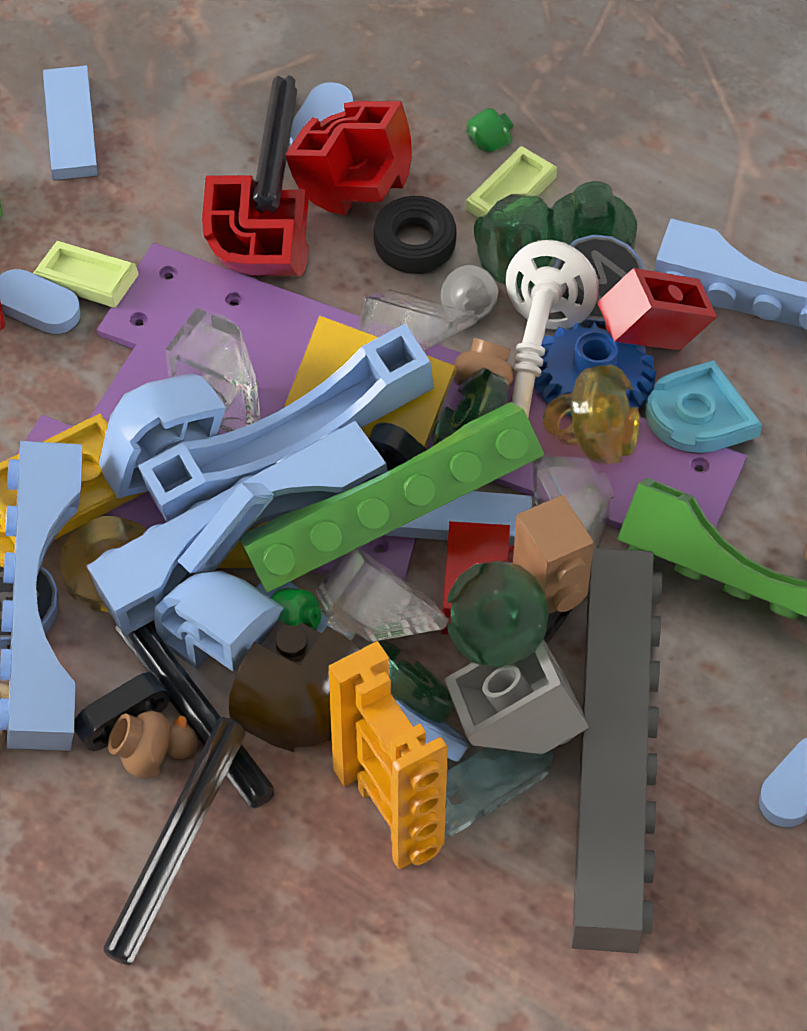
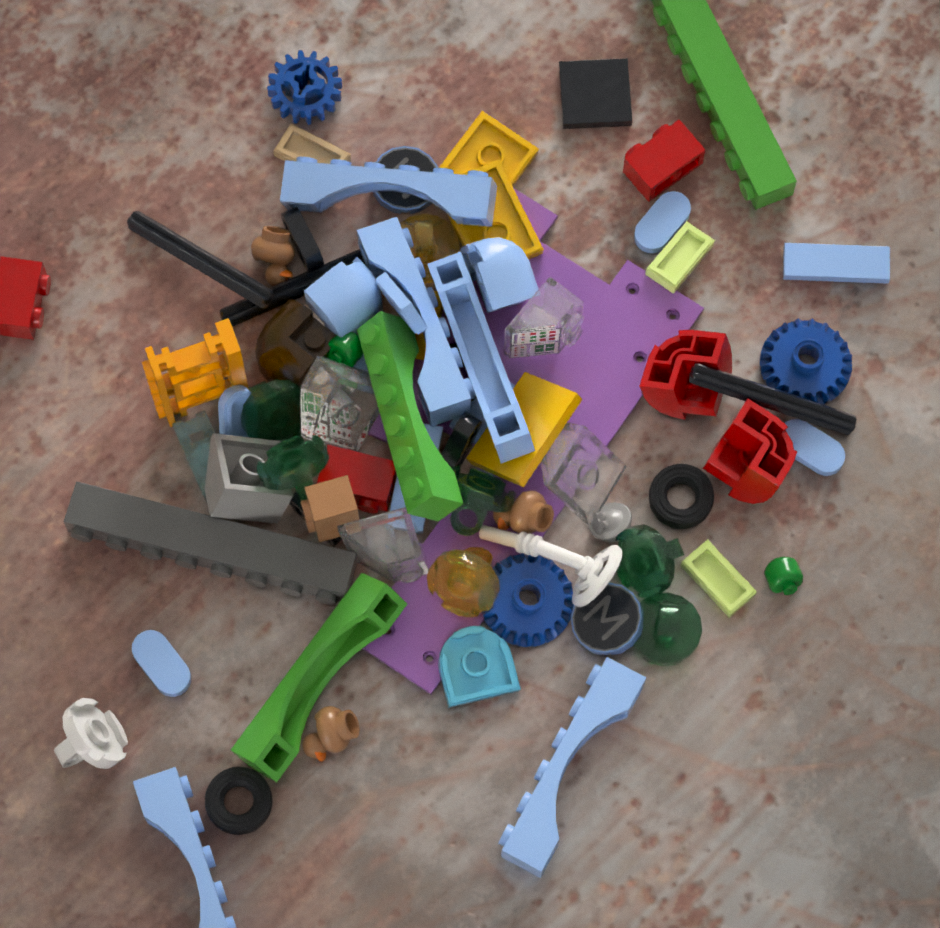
camera: 100 degrees right, 15 degrees up
red brick [597,268,717,351] -> none
none -> blue gear [760,318,852,405]

